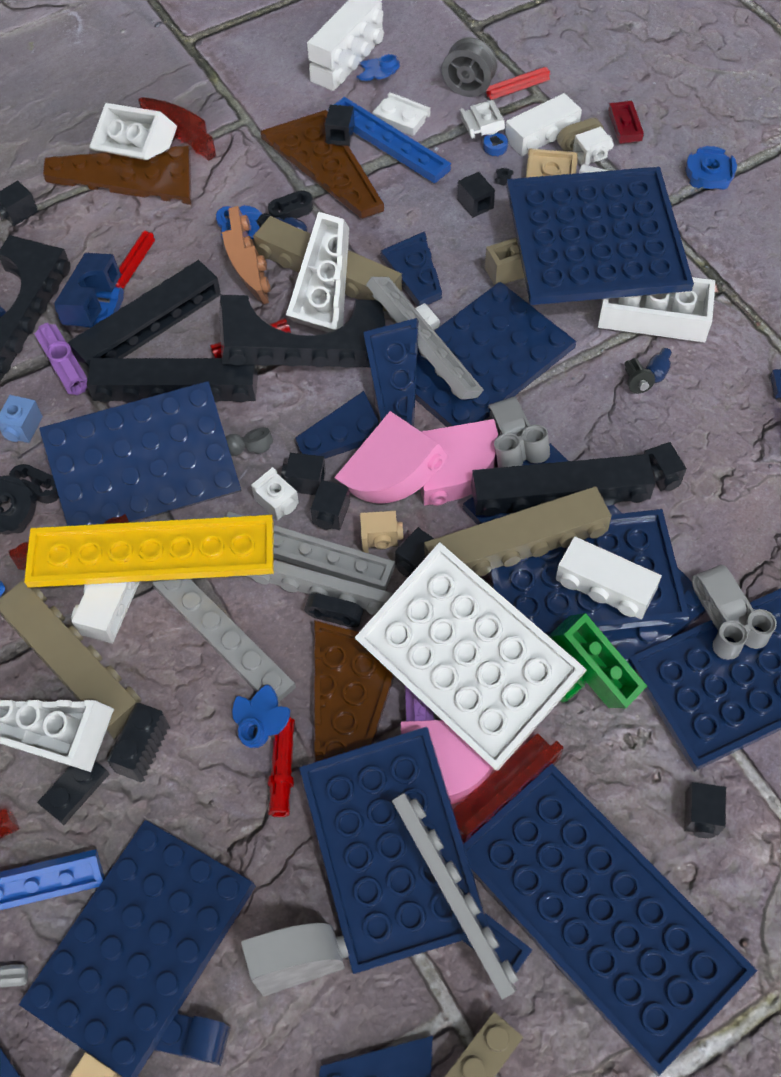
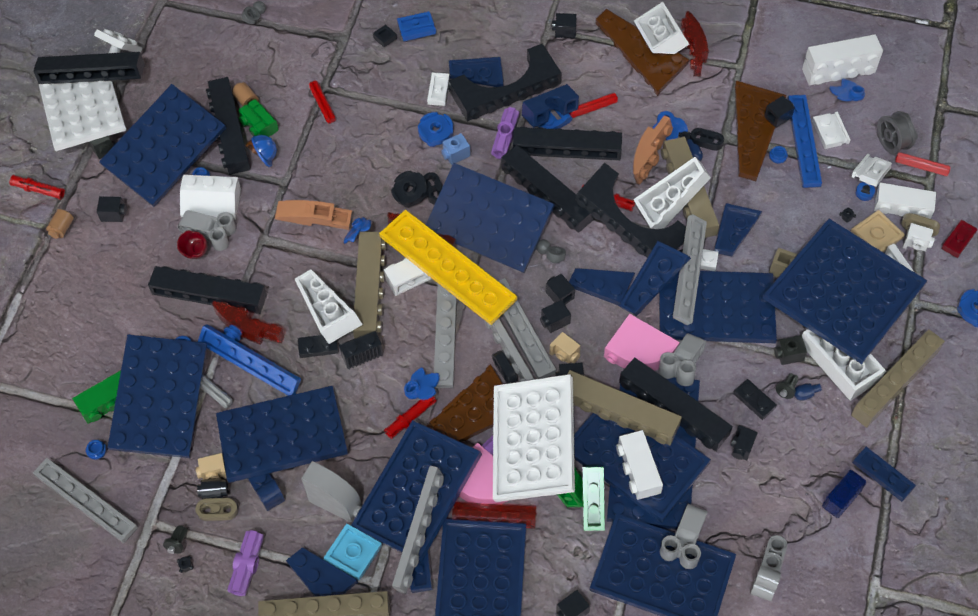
camera: 45 degrees right, 0 degrees up
white brick [251,467,299,521] -> none
bright pink brick [334,411,448,504] -> none
black brick [457,172,495,218] -> none
none -> medium azure plate [324,523,382,581]
none -> black plate [733,379,777,420]
none -> blue plate [769,146,788,163]
none -> pearl dark grey brick [774,335,807,365]
none -> dark tan brick [851,329,945,428]

